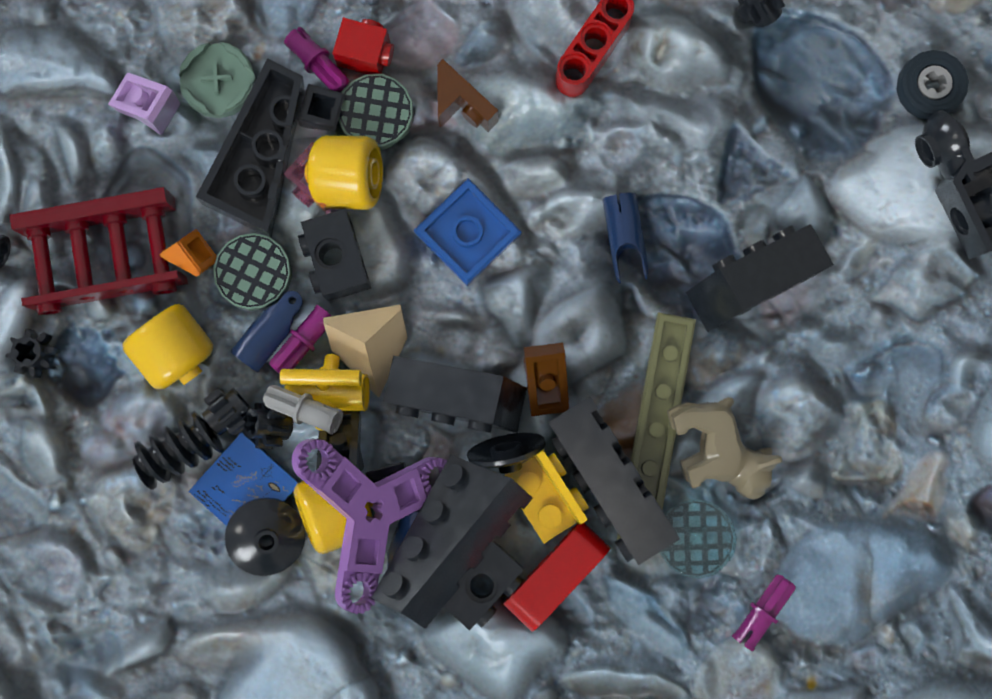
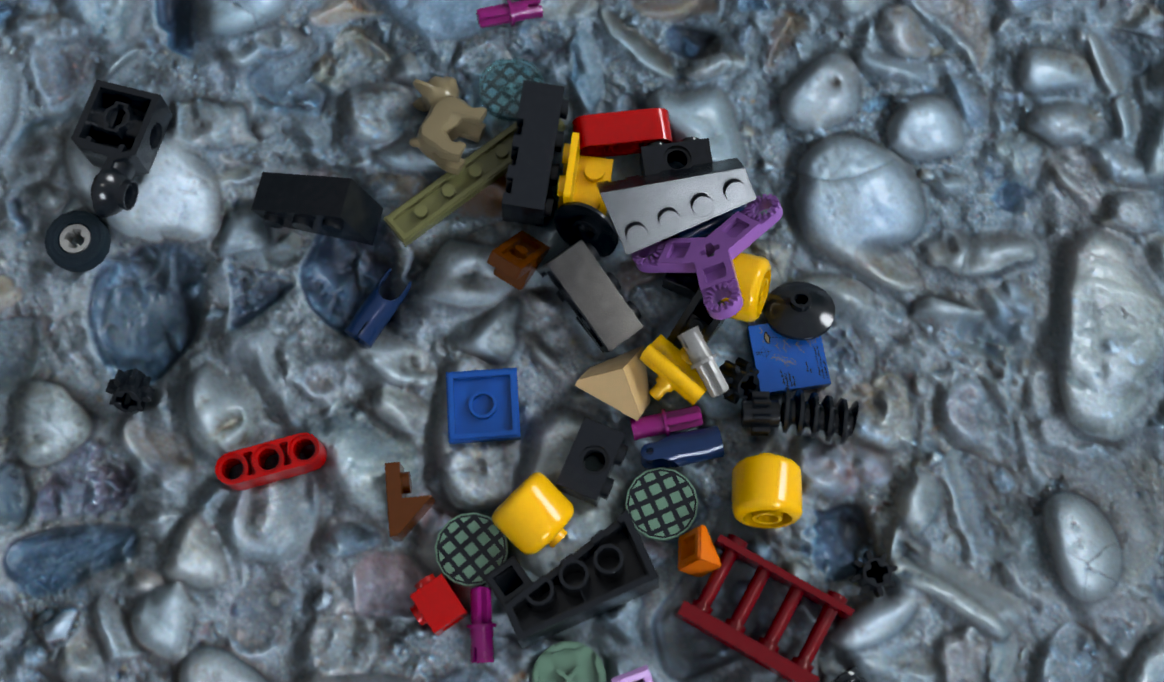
camera: 140 degrees left, 10 degrees down
clear pink bracket [283,142,331,214] -> none

